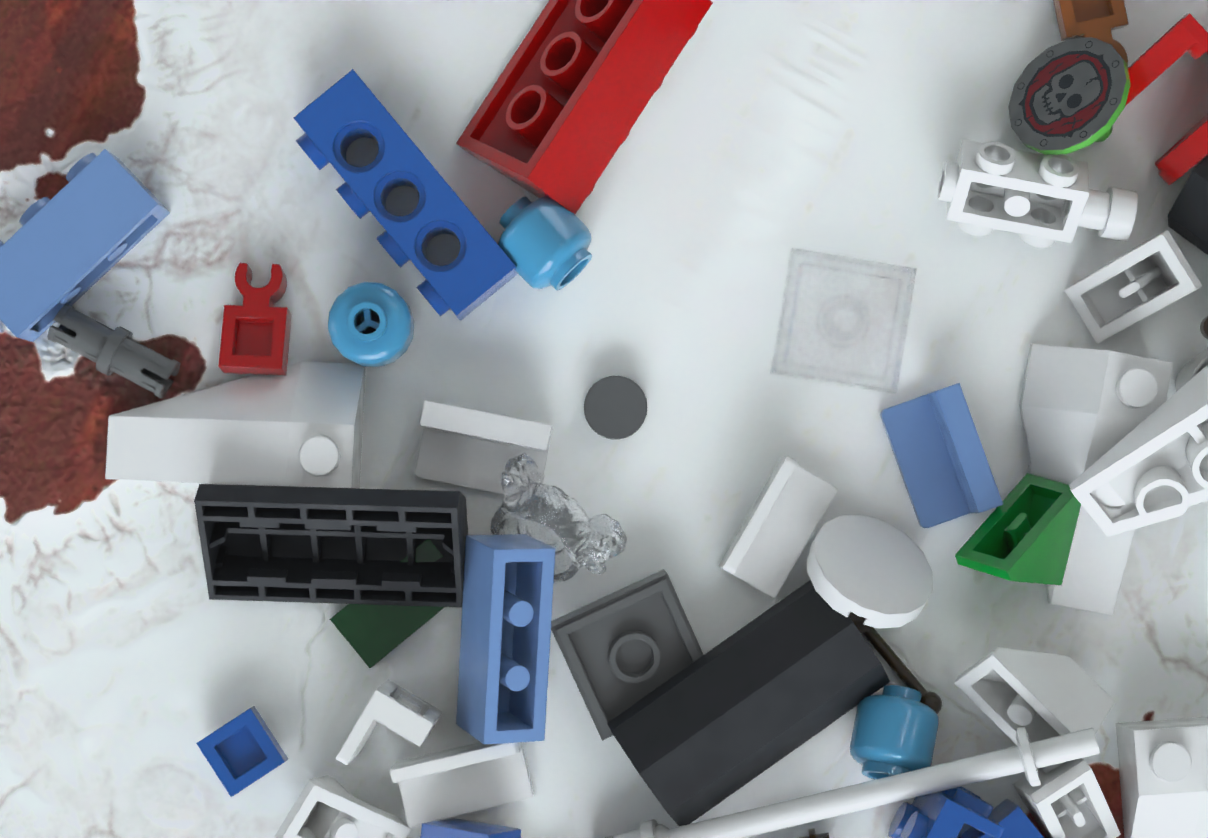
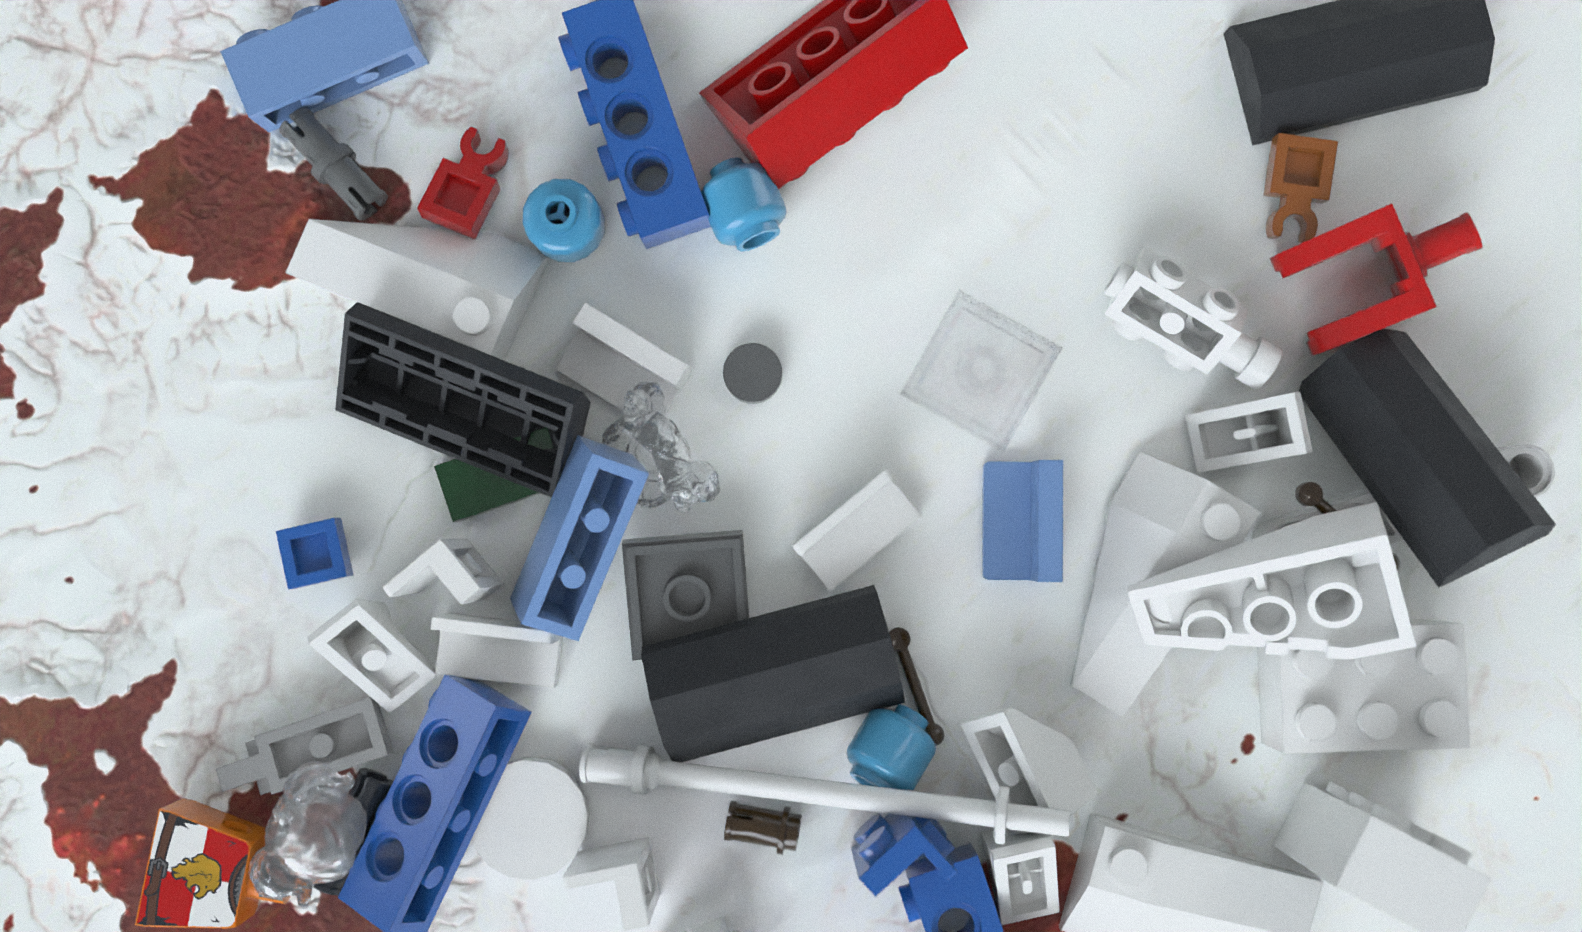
camera: 25 degrees right, 0 degrees up
white tile [807,515,933,629] -> none
green slope [955,473,1081,586] -> none
shield [1008,37,1131,155] -> none

